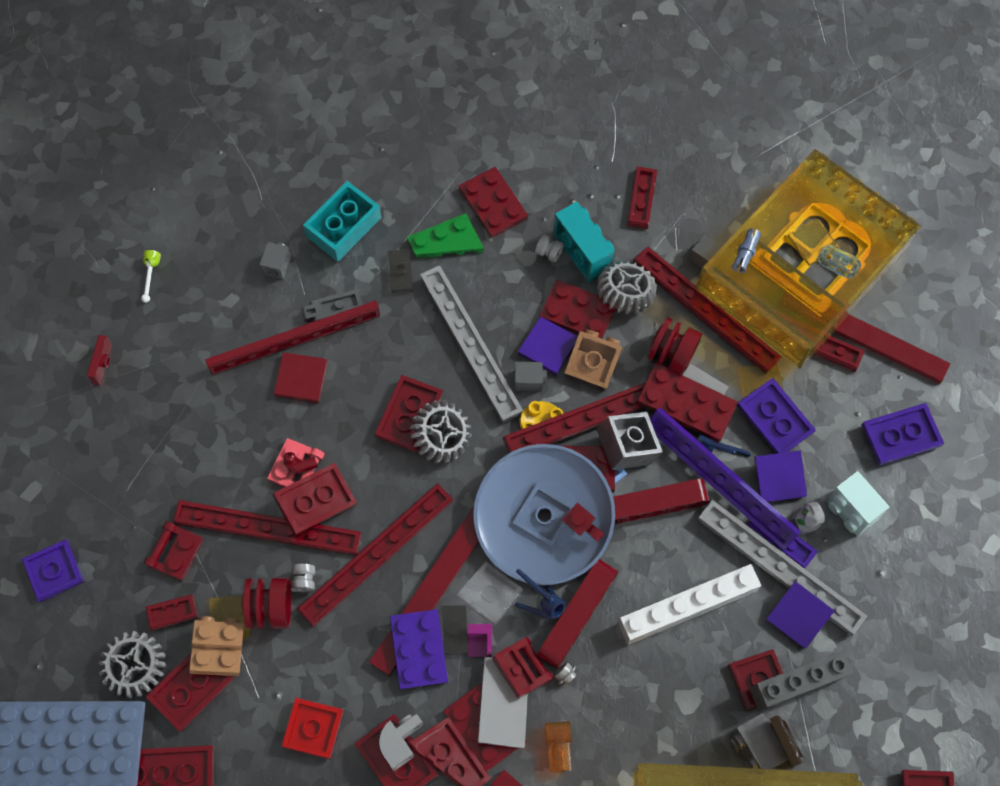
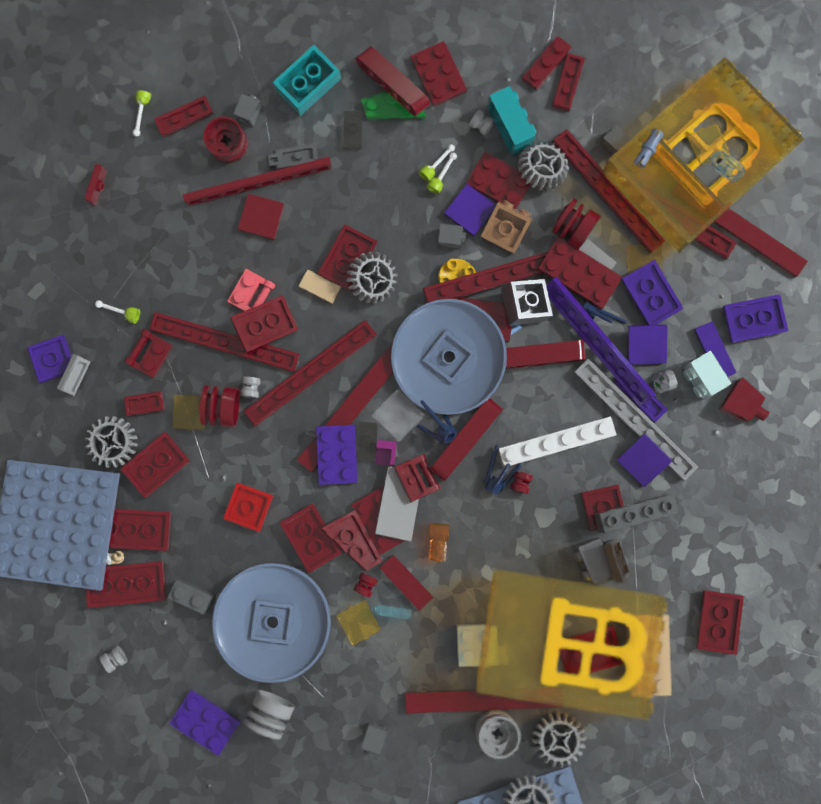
camera: 10 degrees right, 15 degrees up
medium nougat plate [190,616,244,676] -> none
dark red arm [283,452,318,473] -> none
light grey brick [379,714,423,771] -> none
light grey plate [420,265,523,423] -> none
light grey plate [554,662,576,685] -> none
dark red plate [562,502,604,542] -> none
none -> light grey tile [57,354,90,396]
none -> hinge [95,300,140,324]
none -> dark red plate [154,96,214,137]
none -> dark red wheel [203,117,248,163]
none -> tan tile [299,269,341,304]
none -> dark red beam [355,46,430,117]
none -> hinge [418,144,455,182]
none -> hinge [426,152,457,194]
none -> dark blue plant [483,445,522,495]
none -> dark red wheel [510,471,534,494]
none -> dark red plate [522,36,572,91]
none -> dark purple tile [694,321,737,377]
none -> dark red torso [718,377,769,422]

